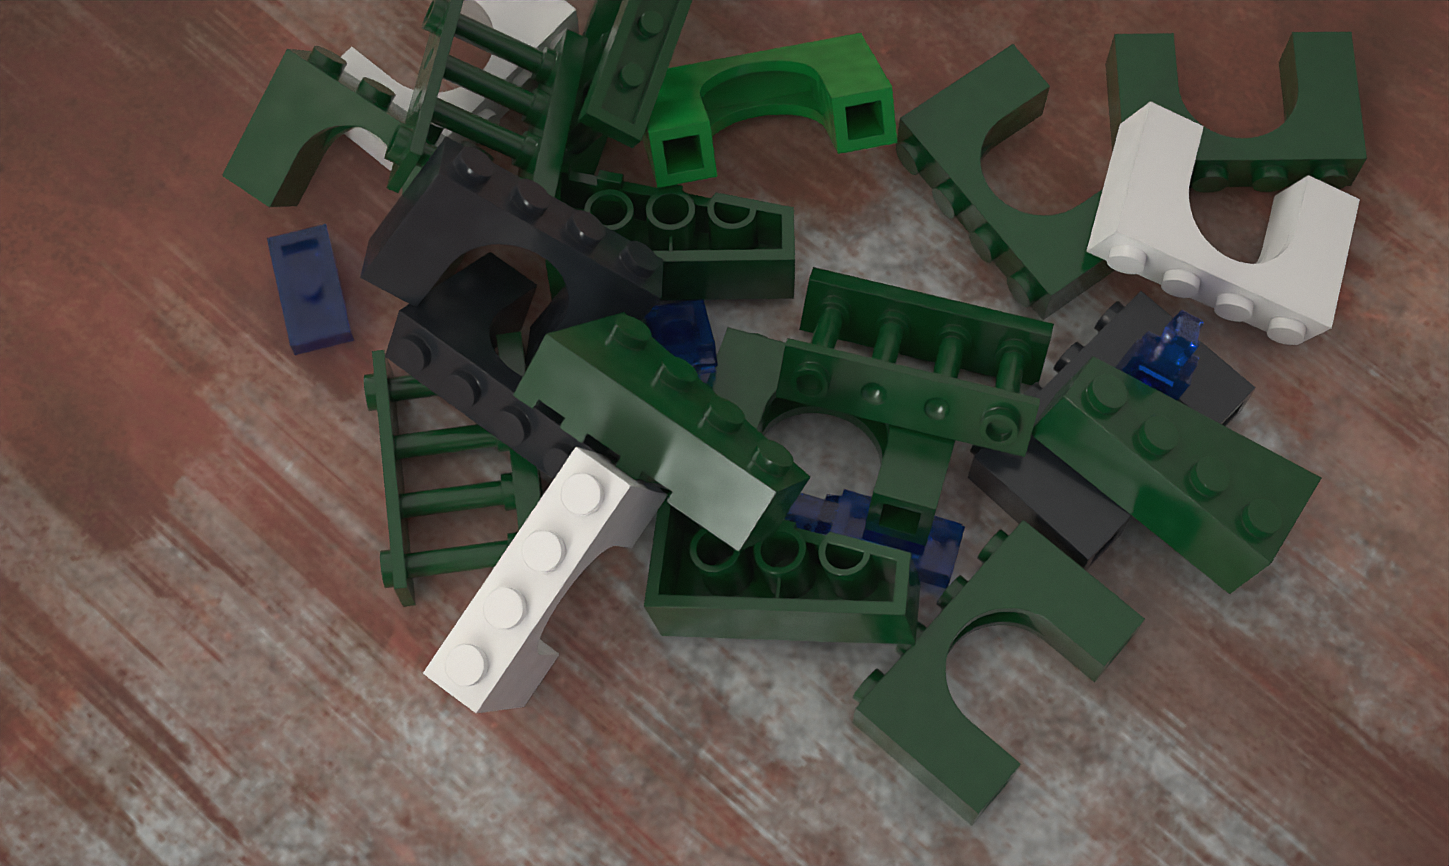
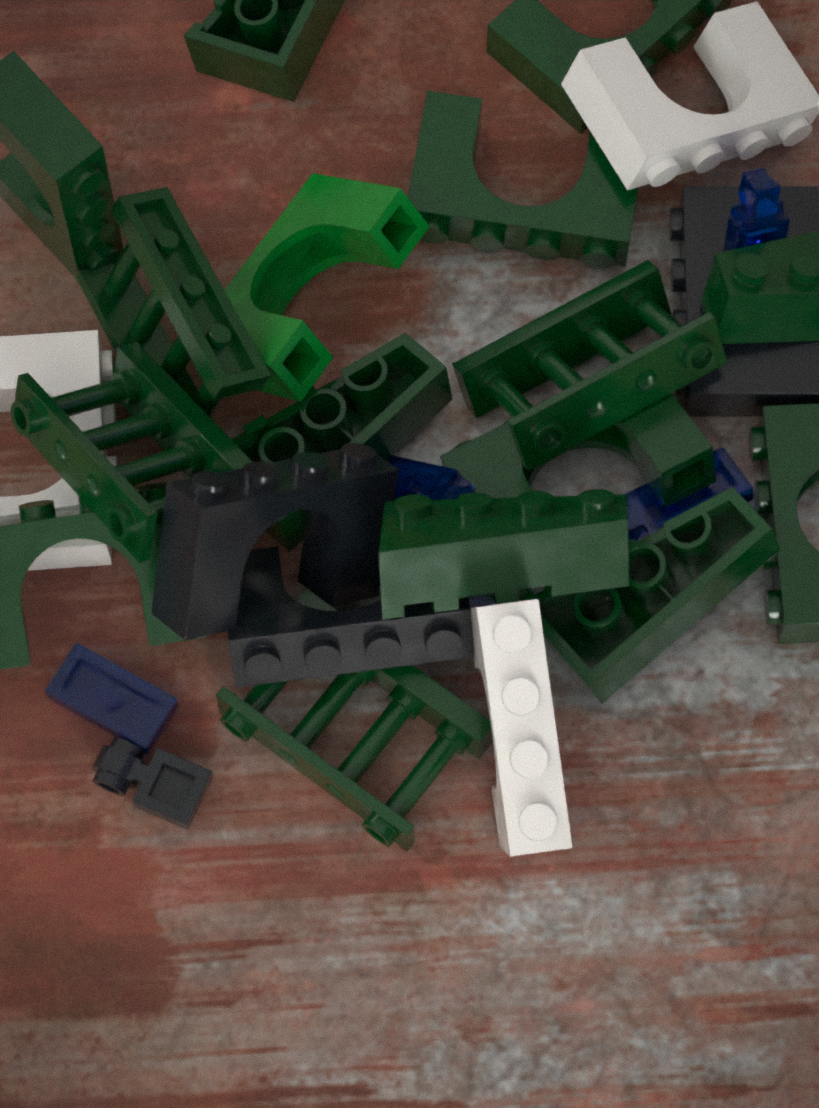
camera: 45 degrees left, 0 degrees up
none -> black plate [92,737,213,830]

